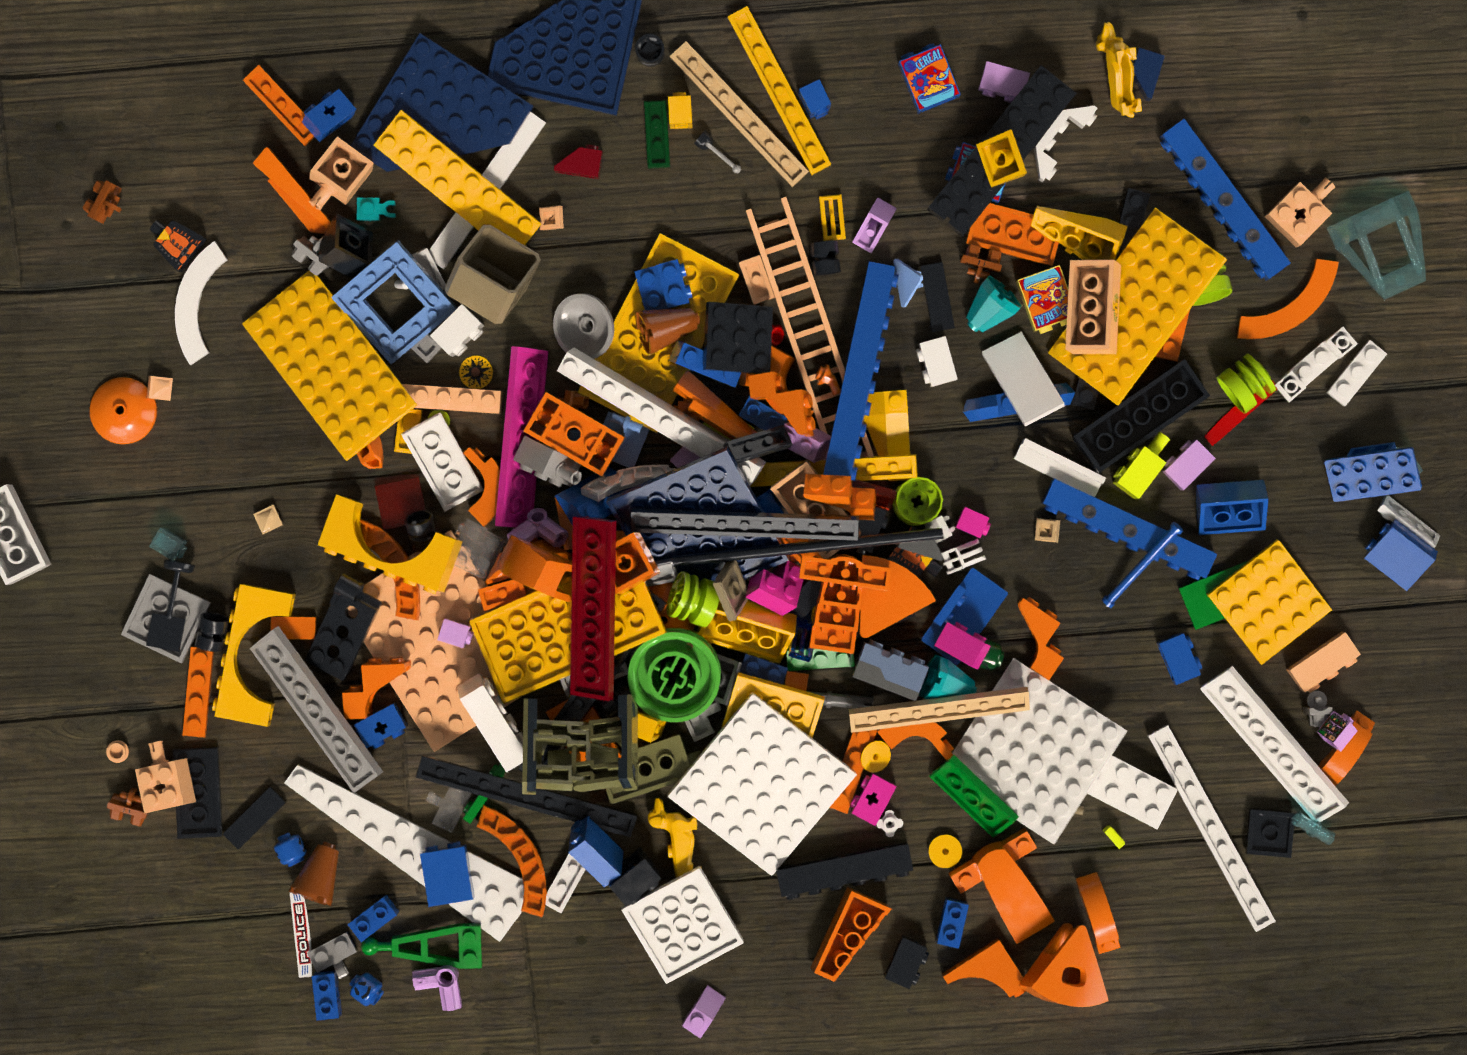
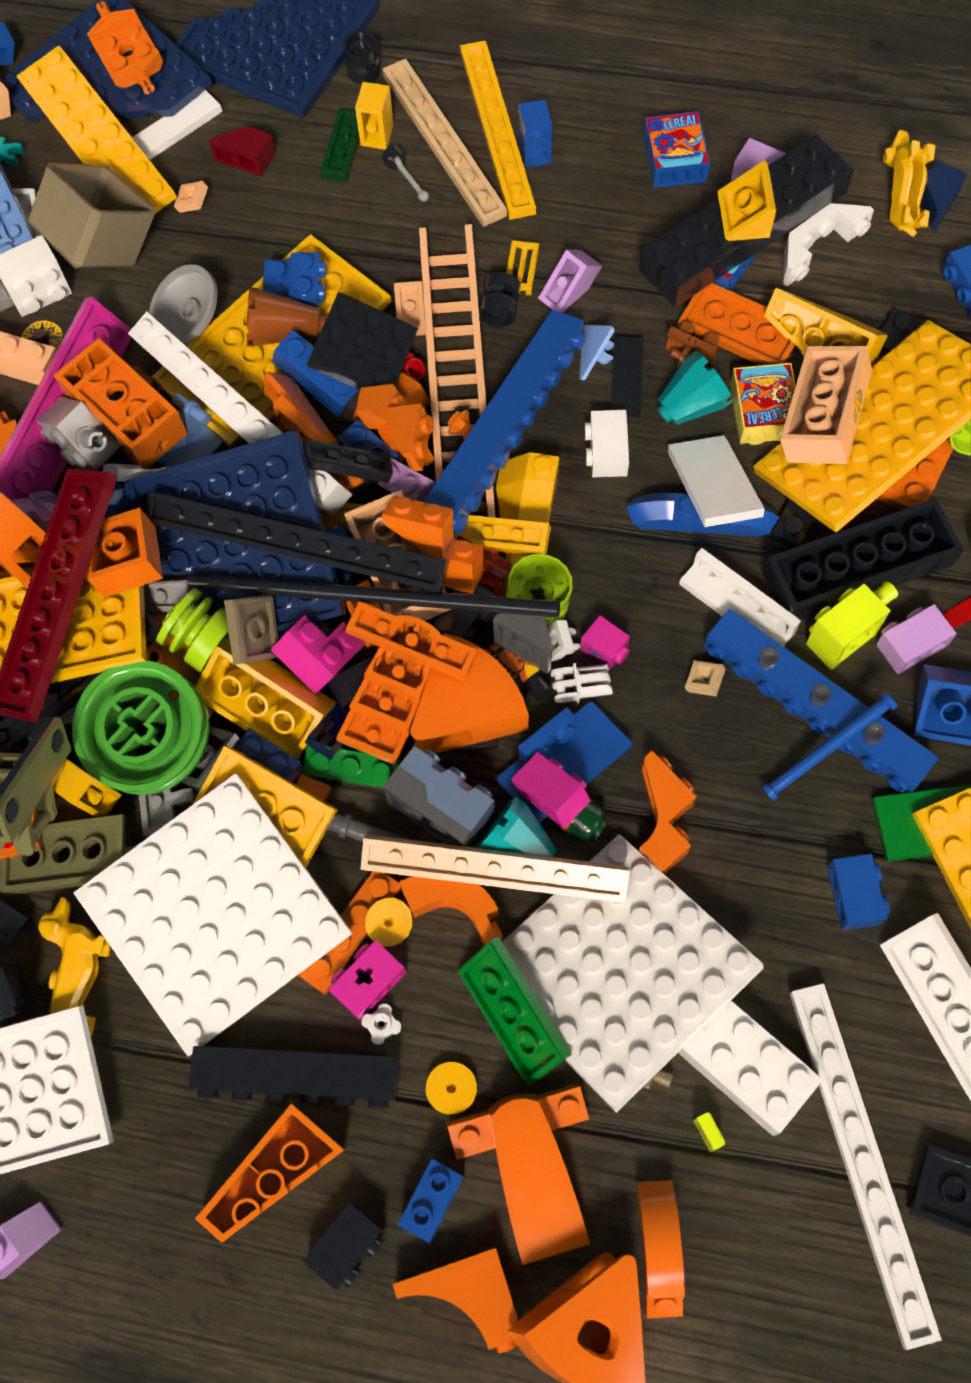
camera: 20 degrees right, 20 degrees down
none -> orange plate [87,1,163,94]

